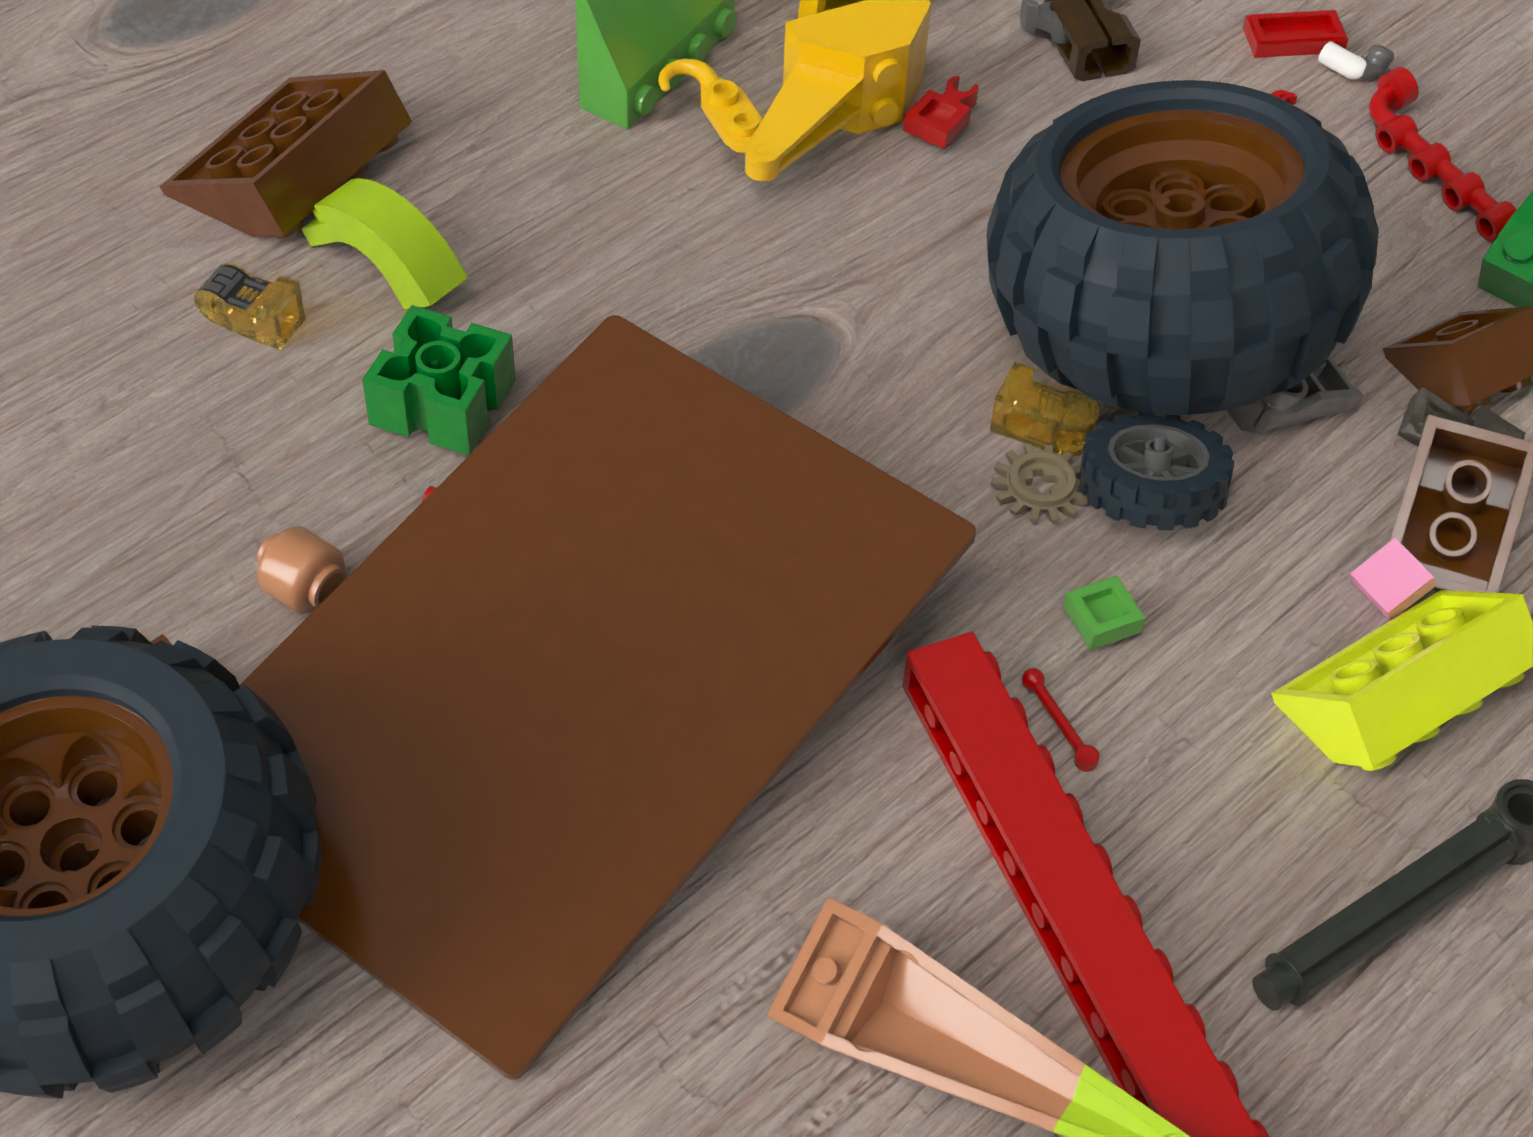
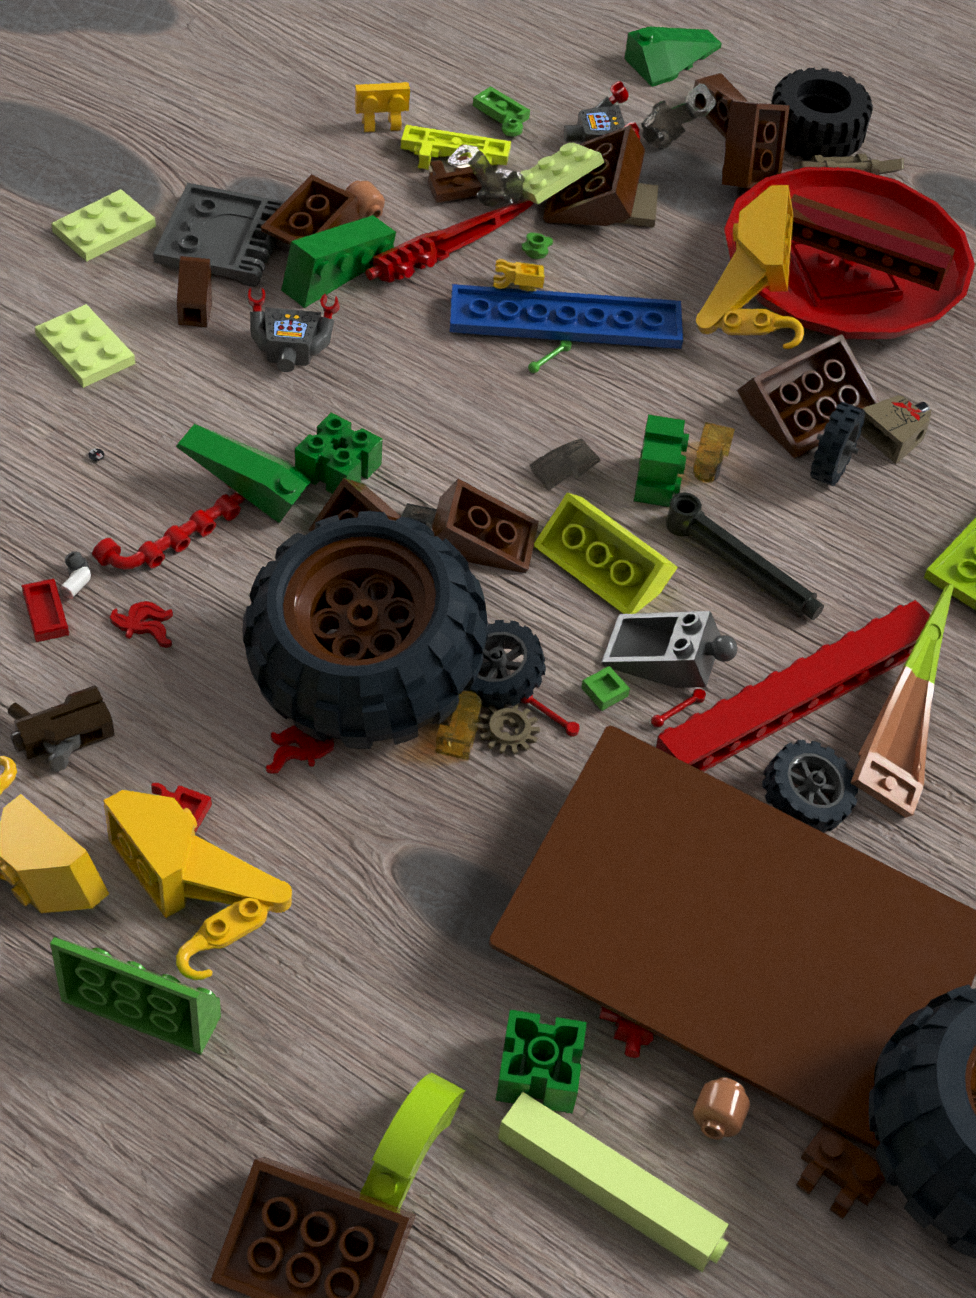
camera: 105 degrees left, 0 degrees up
clear yellow leg [194,263,306,350] -> none
bright pink tile [1350,538,1436,620] -> none
none -> yellowish green brick [498,1092,729,1272]
none -> red hinge [521,695,580,737]
none -> dark grey slope [602,611,738,688]
none -> black wheel [762,740,858,833]

